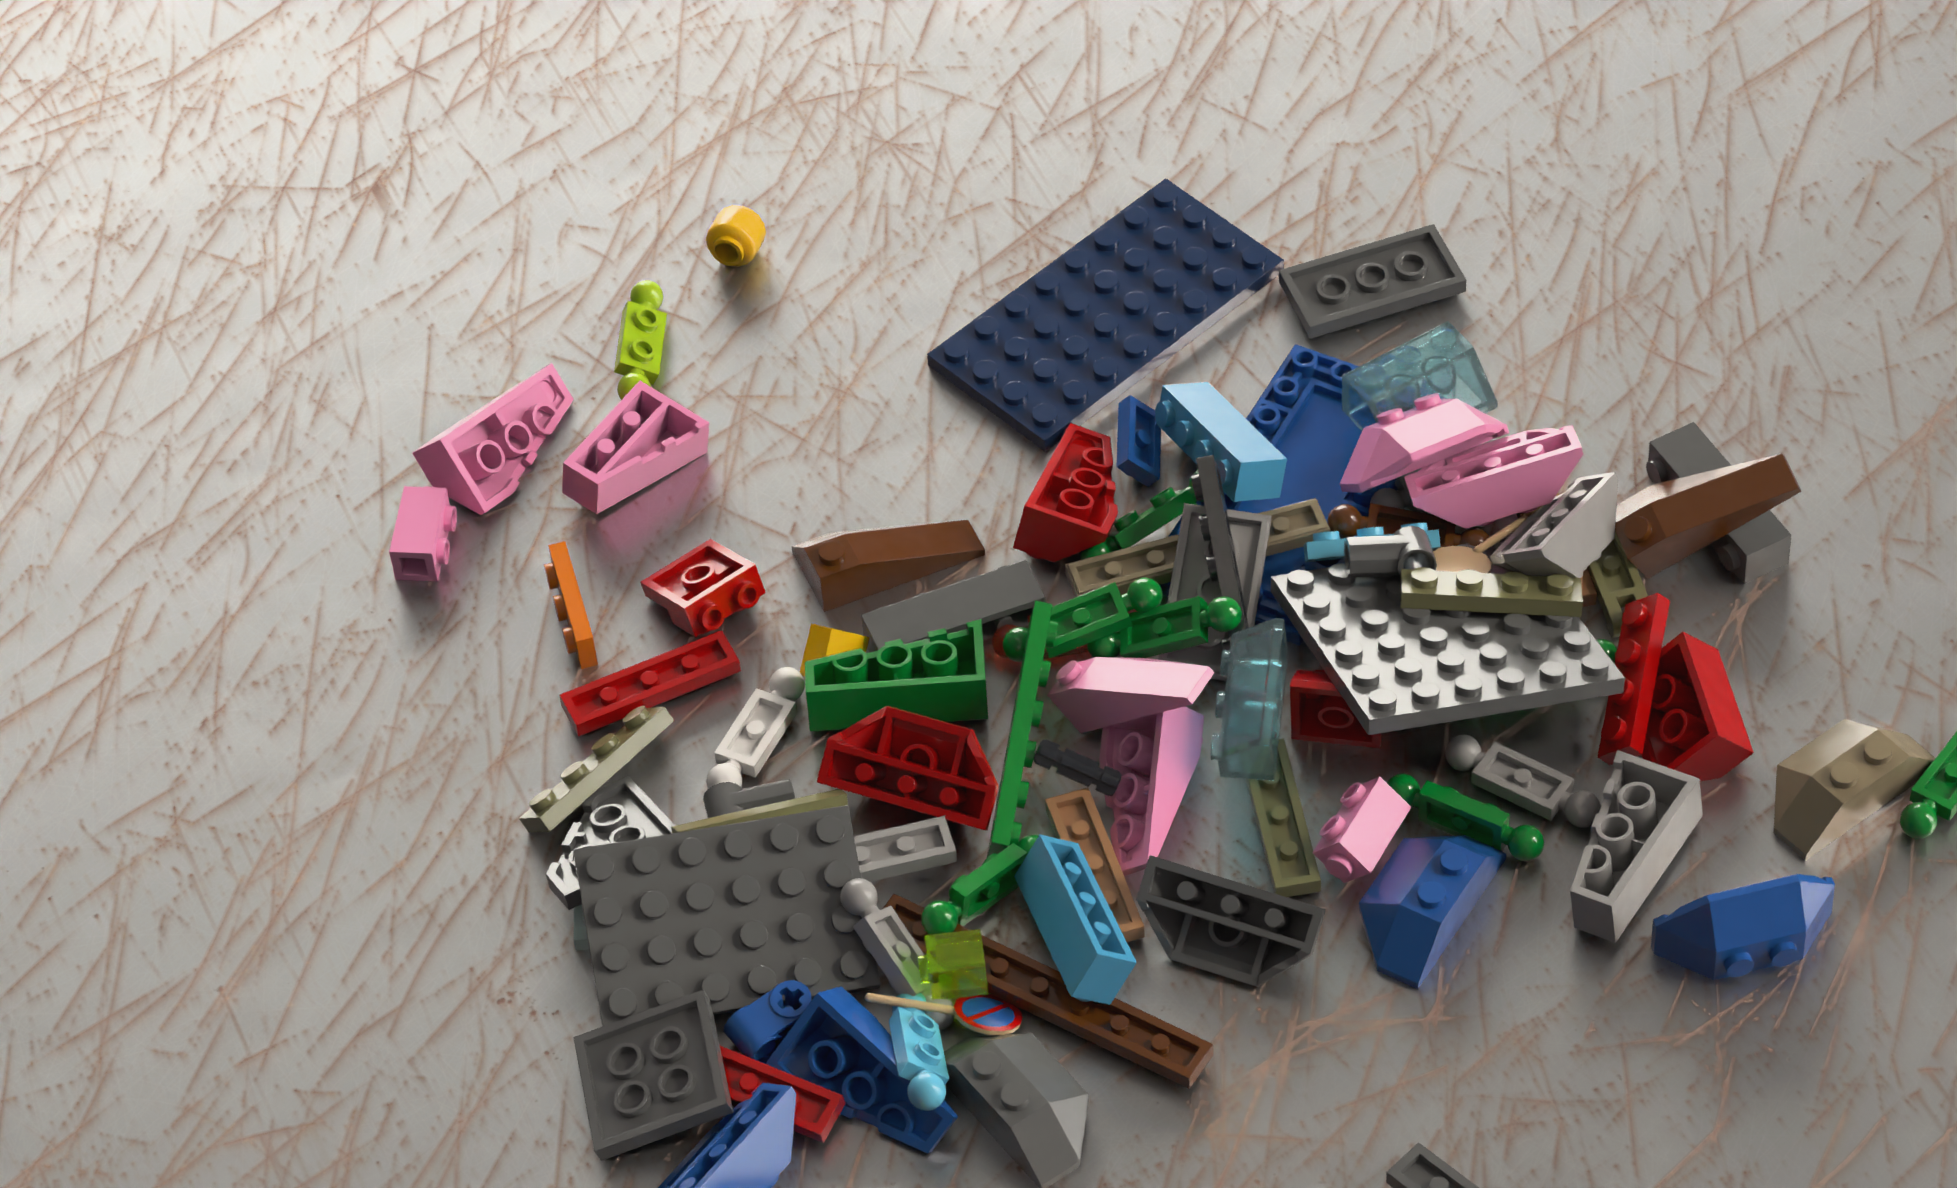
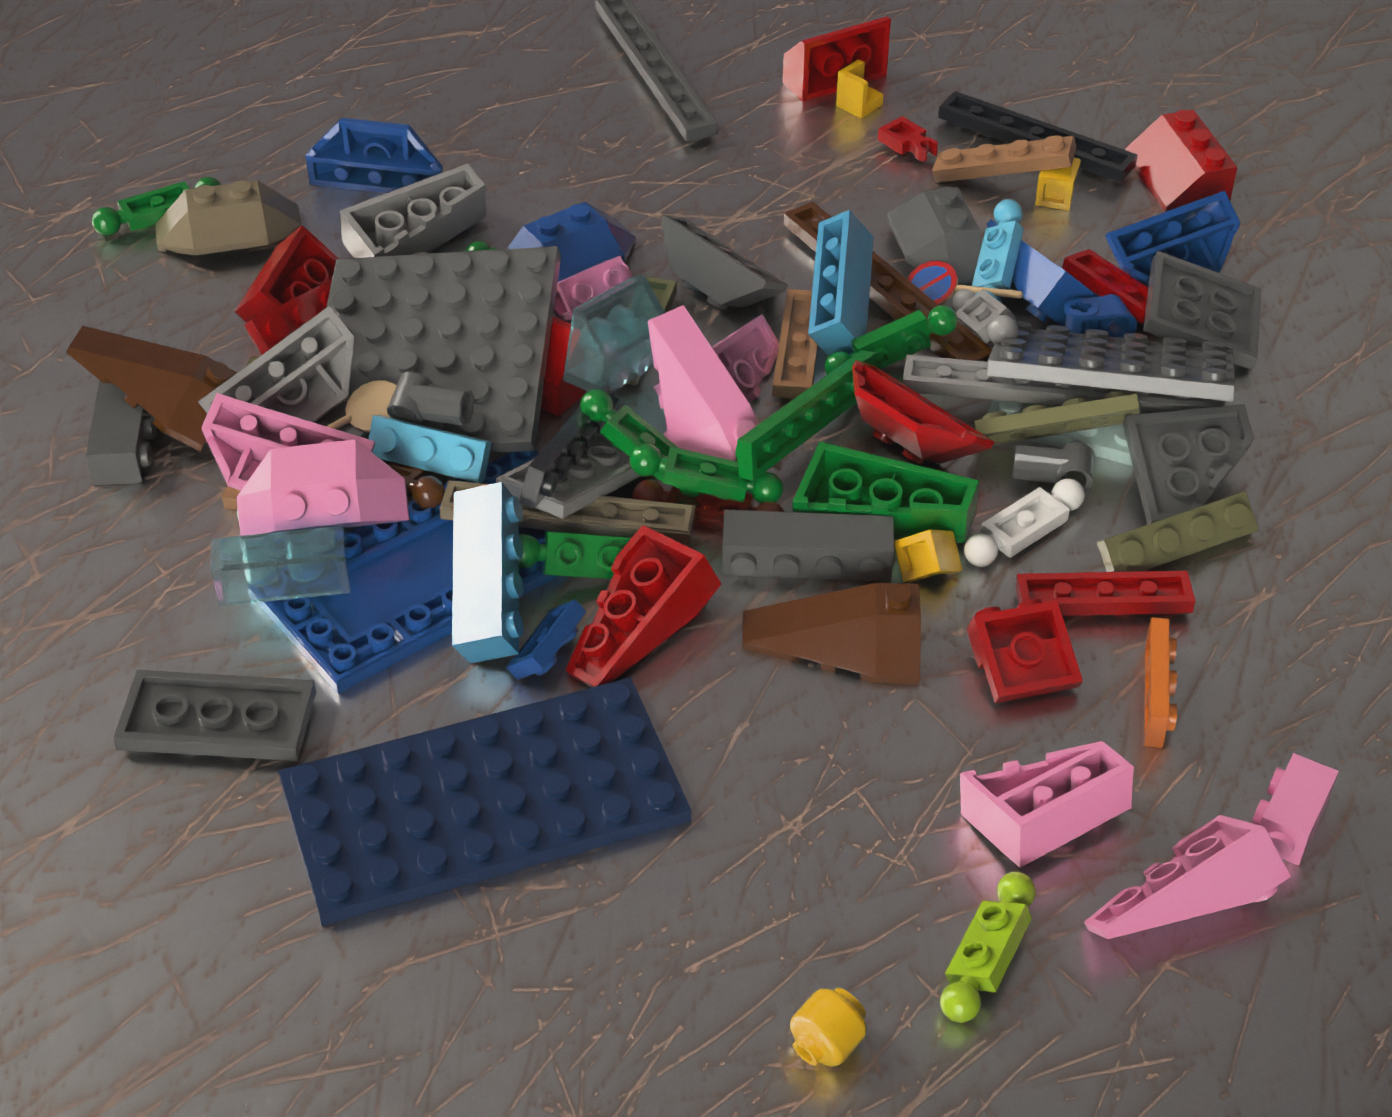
camera: 160 degrees left, 5 degrees down
clear neon green brick [917,929,988,1000] -> none
black axle [1033,739,1122,796] -> none
olive plate [1400,567,1583,617] -> none

